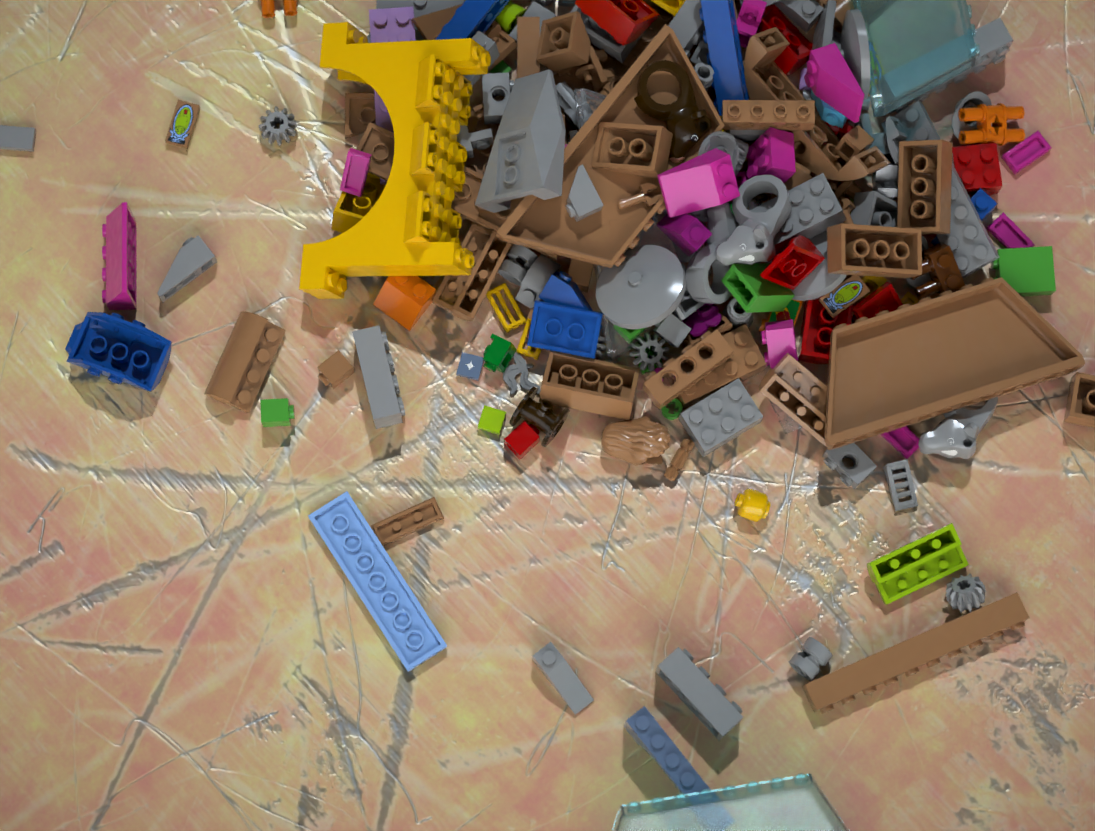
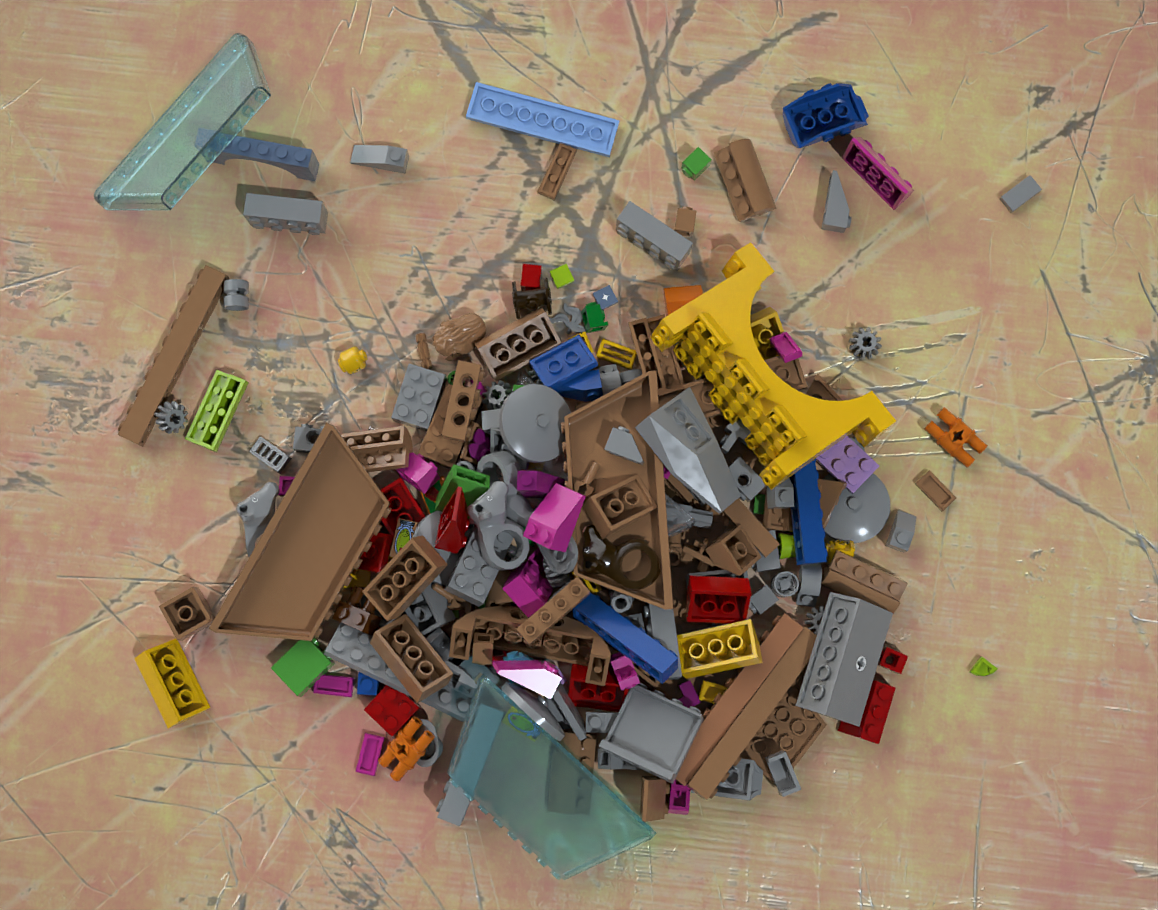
camera: 140 degrees right, 5 degrees up
tile [165,100,200,149] -> none

